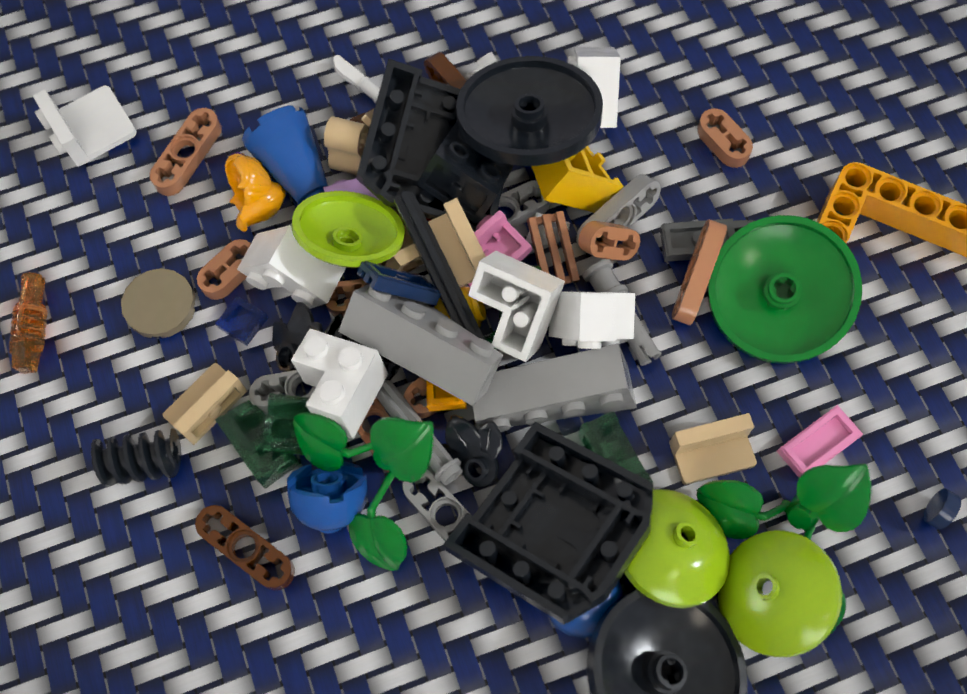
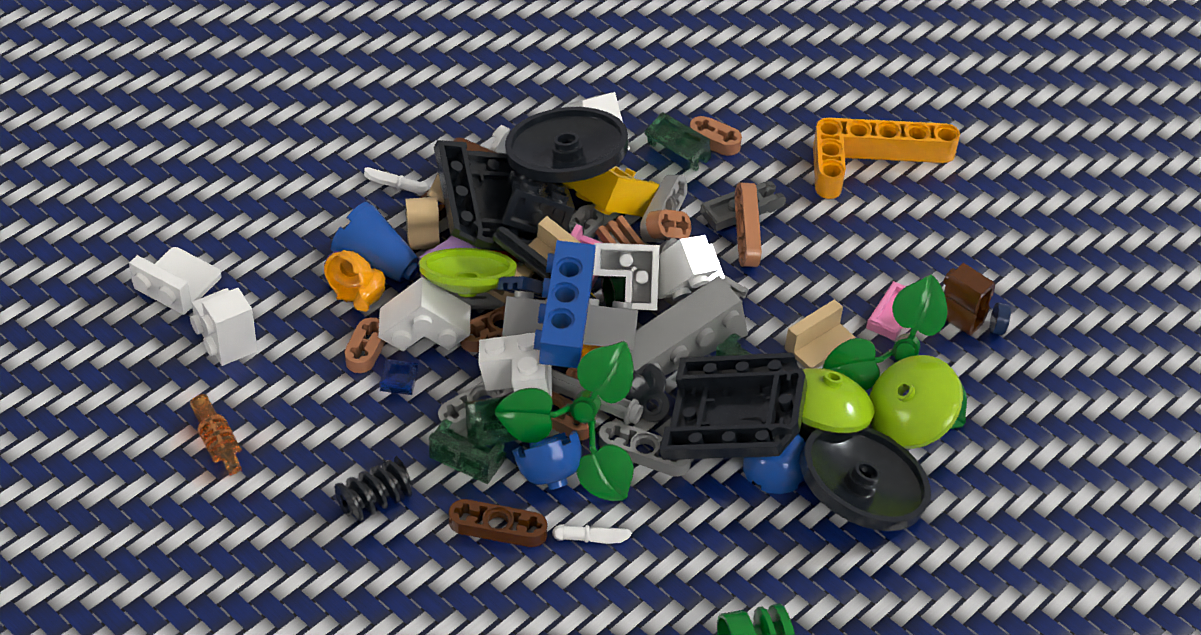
camera: 30 degrees left, 20 degrees down
dark tan tile [121,268,196,338] -> none
nougat beam [150,108,222,196] -> none
tan panel [163,363,247,445] -> none
black plate [272,302,323,372] -> none
green dish [708,215,862,364] -> none
none -> white brick [190,288,257,366]
none -> blue brick [534,240,596,368]
none -> white piece [552,524,632,544]
none -> clear green hinge [644,112,711,171]
none -> reddish brown brick [943,263,995,336]

